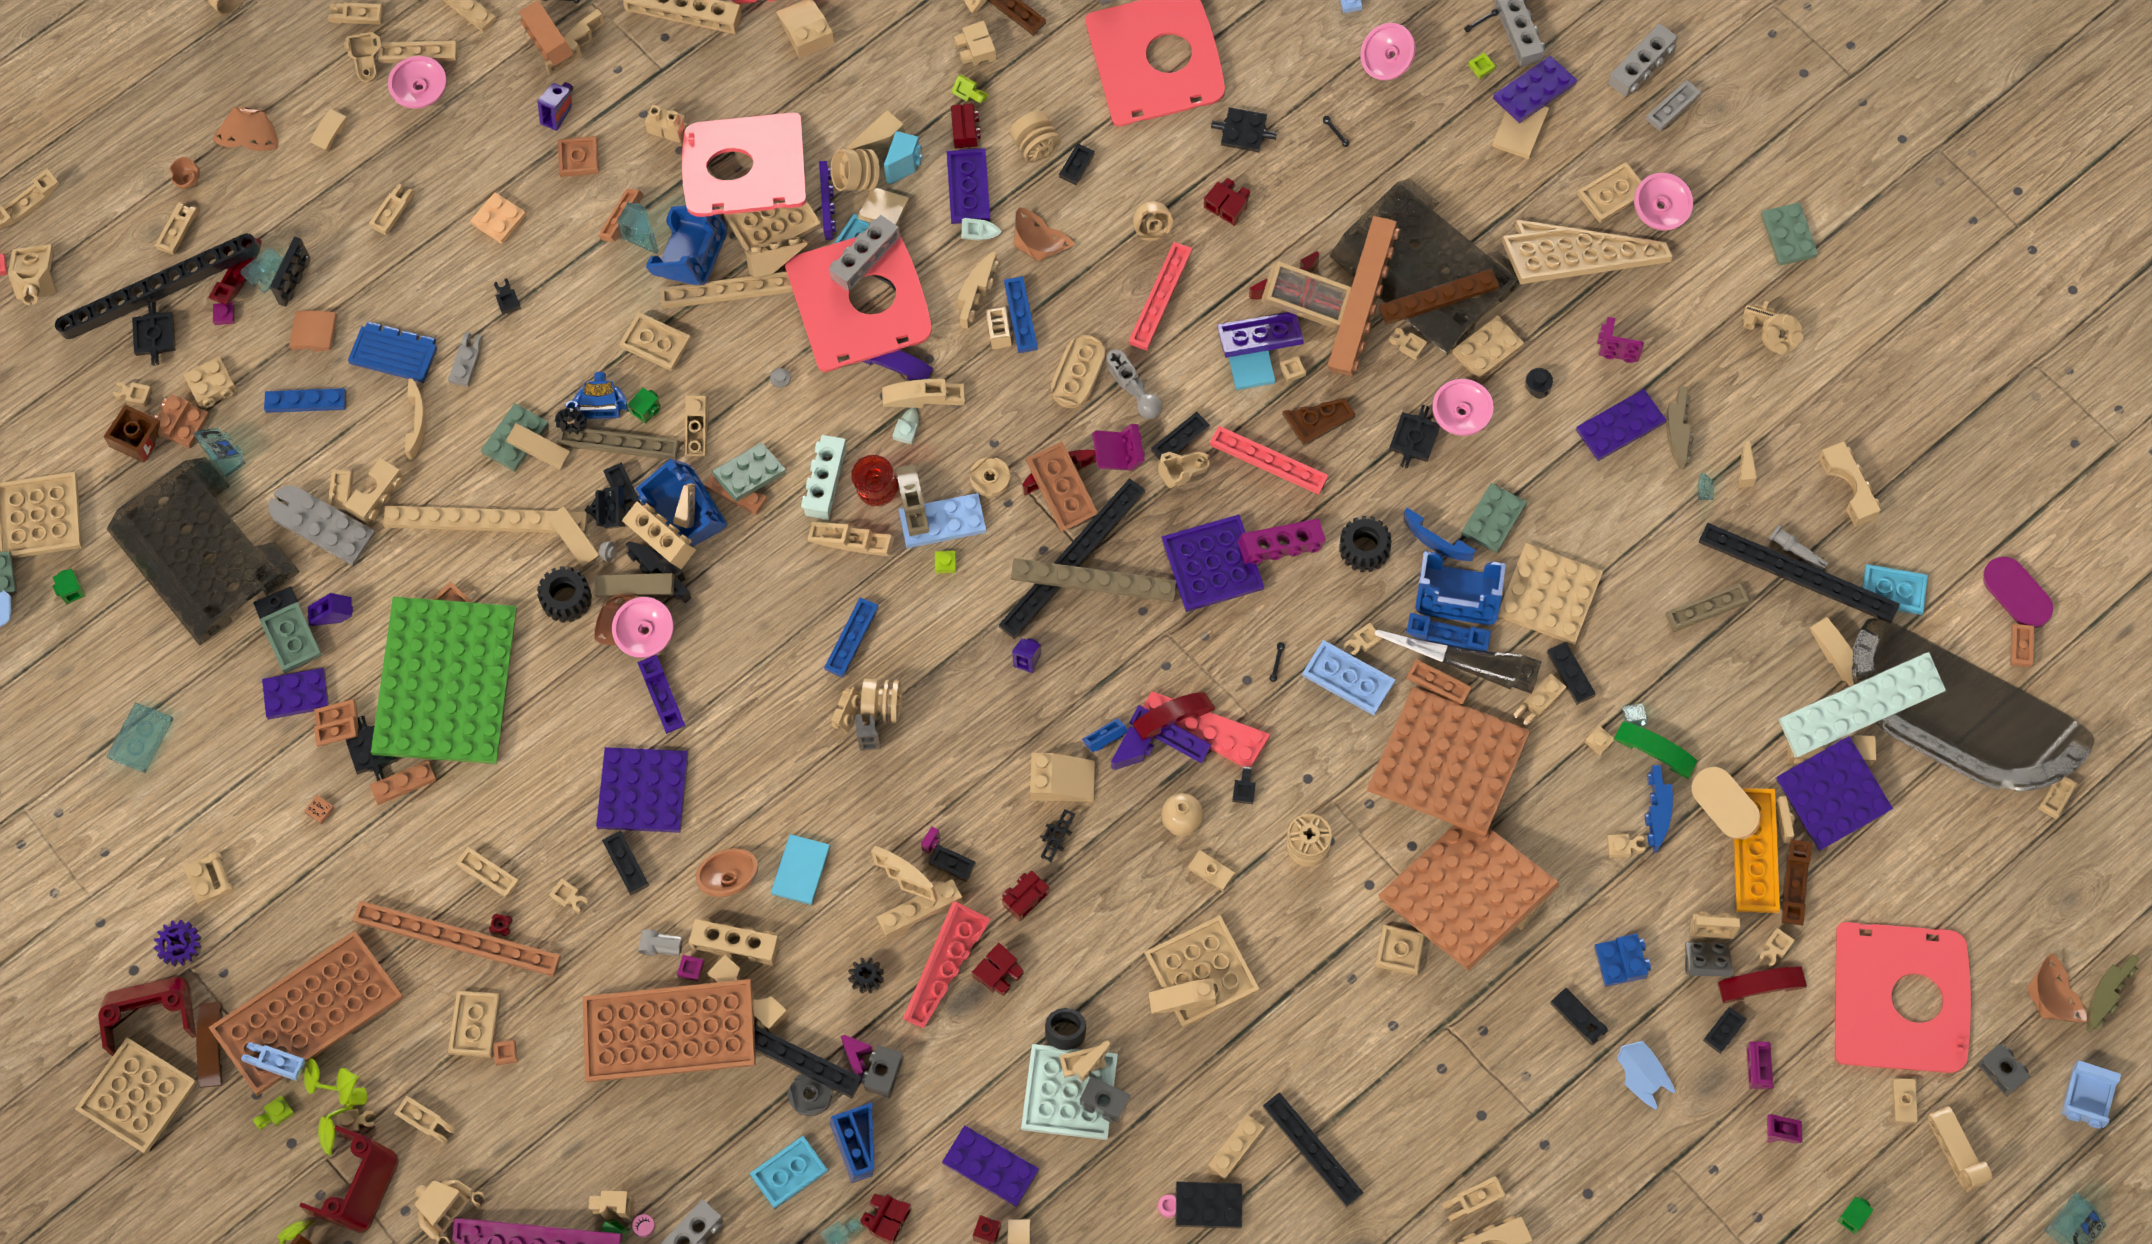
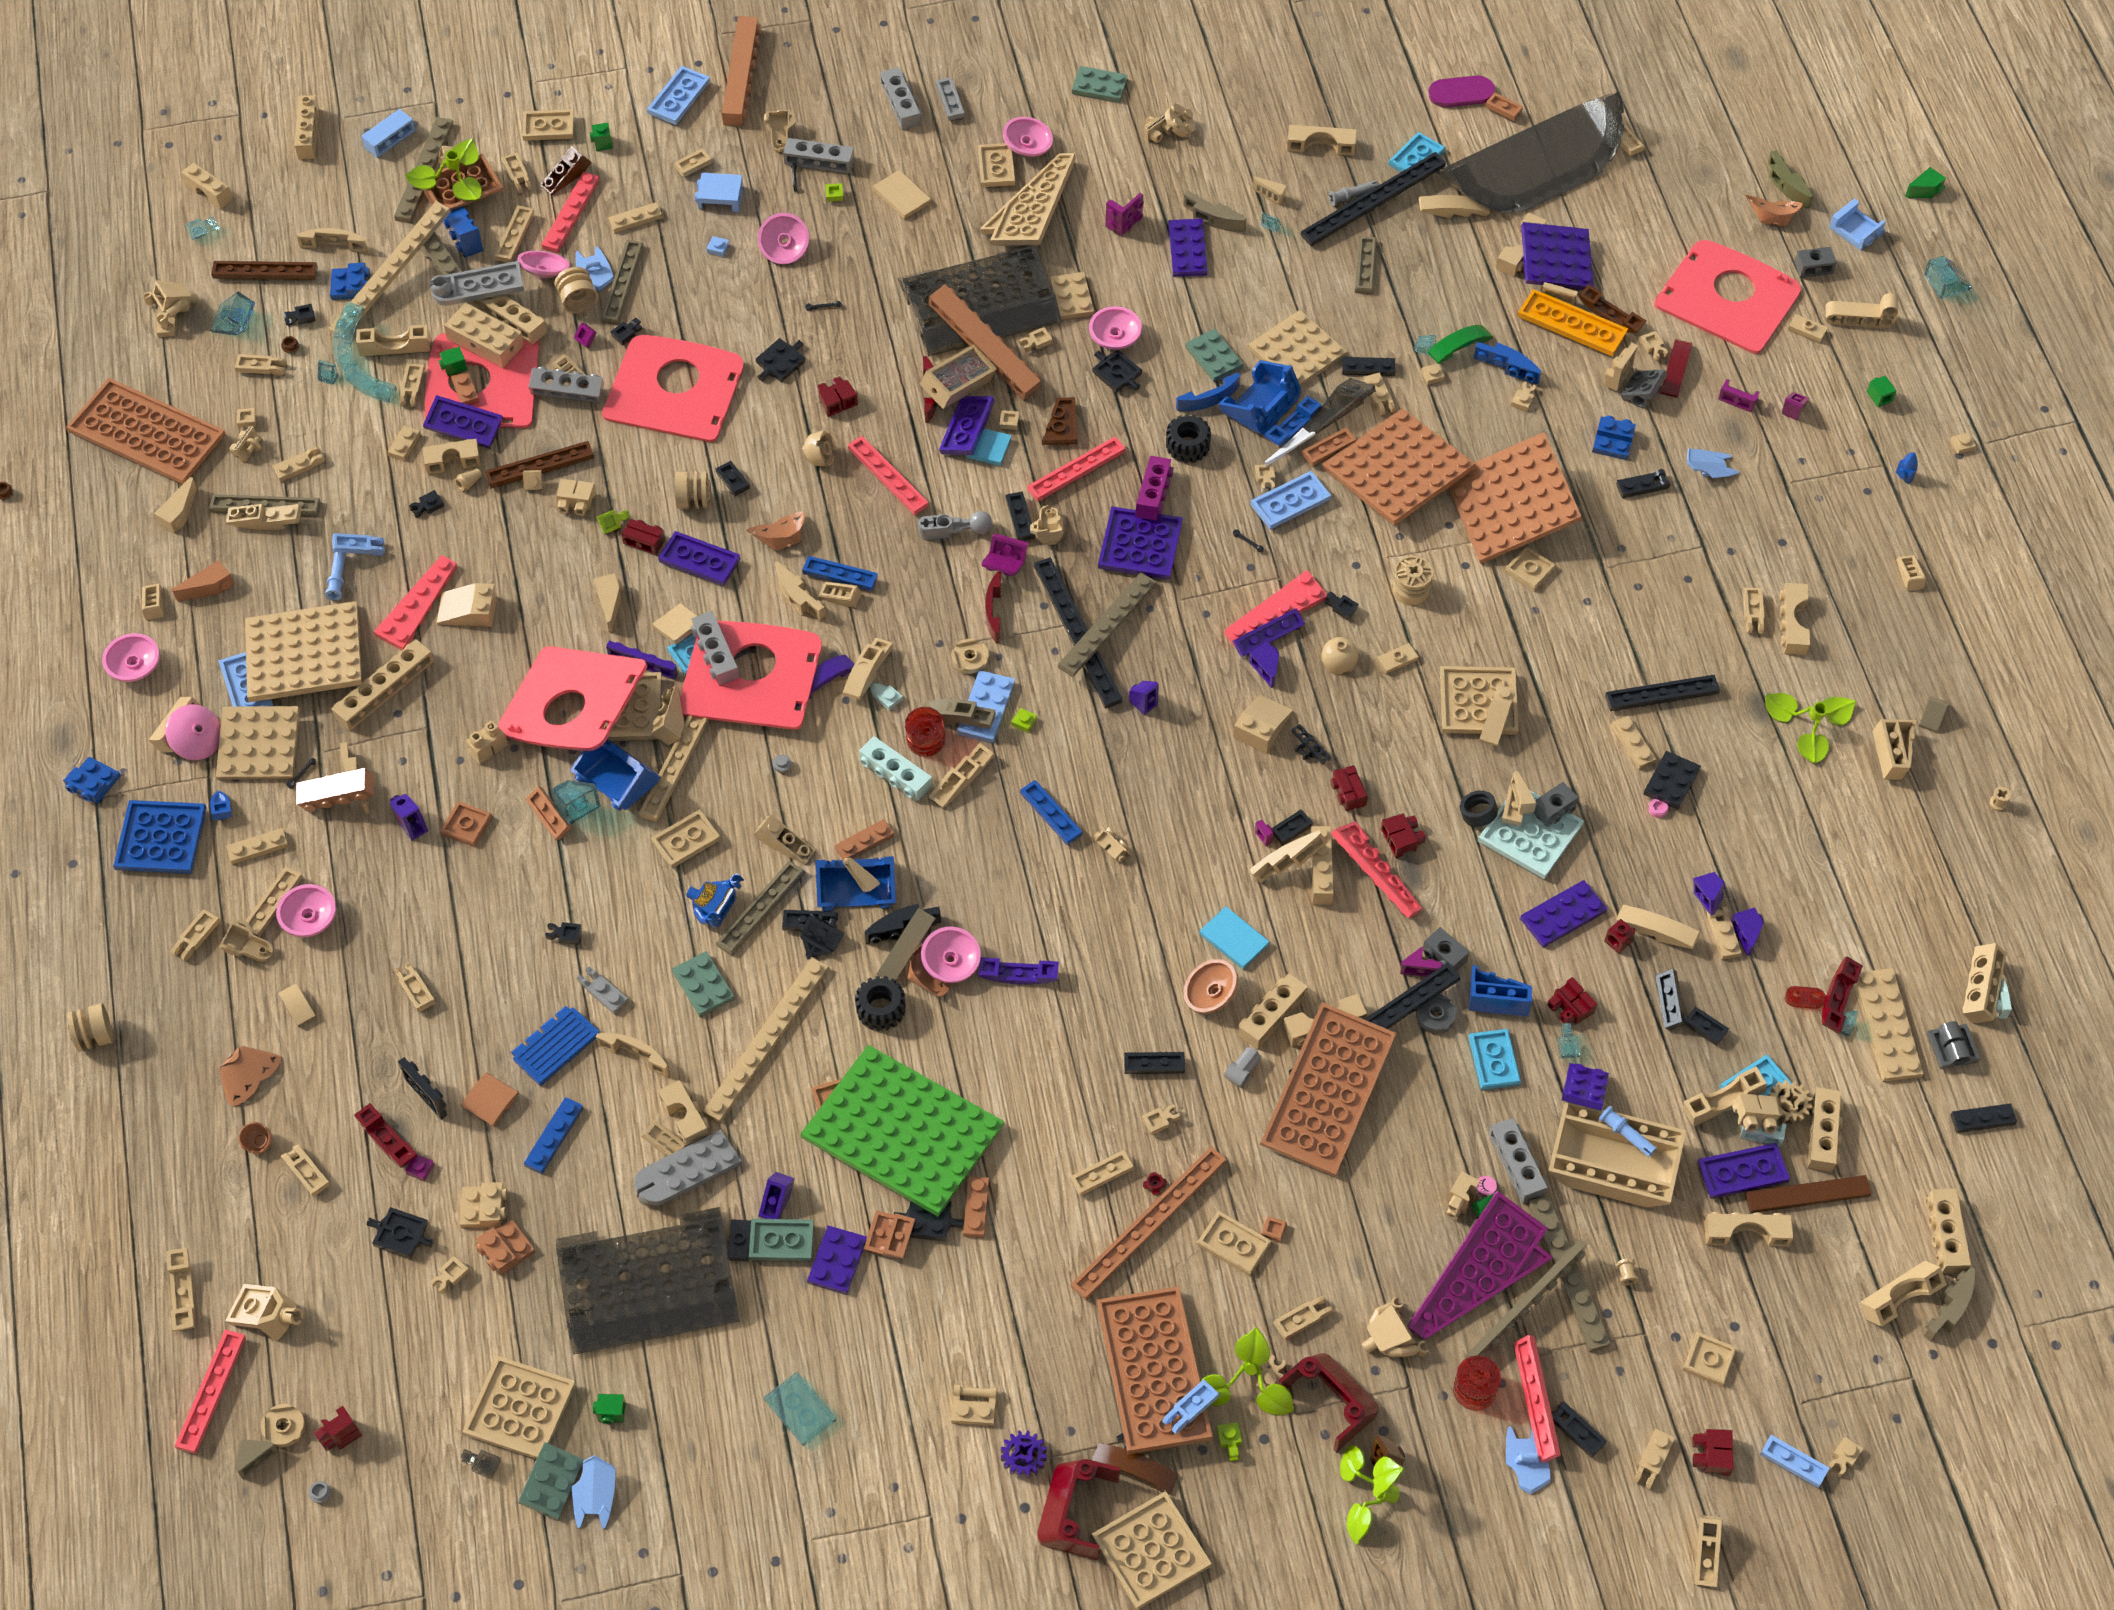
camera: 65 degrees left, 10 degrees down
black beam [55,233,260,339] -> none
reddish brown slope [103,404,160,463] -> none
clear light blue slope [193,428,246,478] -> none
clear light blue plate [241,247,283,294] -> none
nougat tile [304,795,334,825] -> none
light nougat plate [471,192,527,244] -> none
tan tile [506,423,570,470] -> none
tan tile [548,506,599,568] -> none
black gear [554,408,587,435] -> none
dark purple plate [596,747,688,833] -> none
light grey plate [599,541,617,562] -> none
tan brick [622,501,696,569] -> none
green brick [628,387,661,424] -> none
magenta plate [677,955,704,982] -> none
plate [712,442,786,502] -> none
tan wheel [831,149,880,191] -> none
black gear [848,957,884,994] -> none
flat silver hinge [855,715,881,751] -> none
tan wheel [861,678,903,724] -> none
medium azure slope [884,131,923,184] -> none
light aqua plate [961,218,1001,241] -> none
nougat plate [1025,441,1098,532] -> none
tan tile [1051,335,1105,408] -> none
blue plate [1082,718,1128,753] -> none
dark red slope [1133,692,1215,741] -> none
reddish brown plate [1379,269,1499,325] -> none
dark purple plate [1493,55,1577,124] -> none
black piece [1525,368,1553,399] -> none
tan tile [1692,767,1761,839] -> none
black plate [1703,1006,1747,1054] -> none
light aqua plate [1778,652,1946,757] -> none

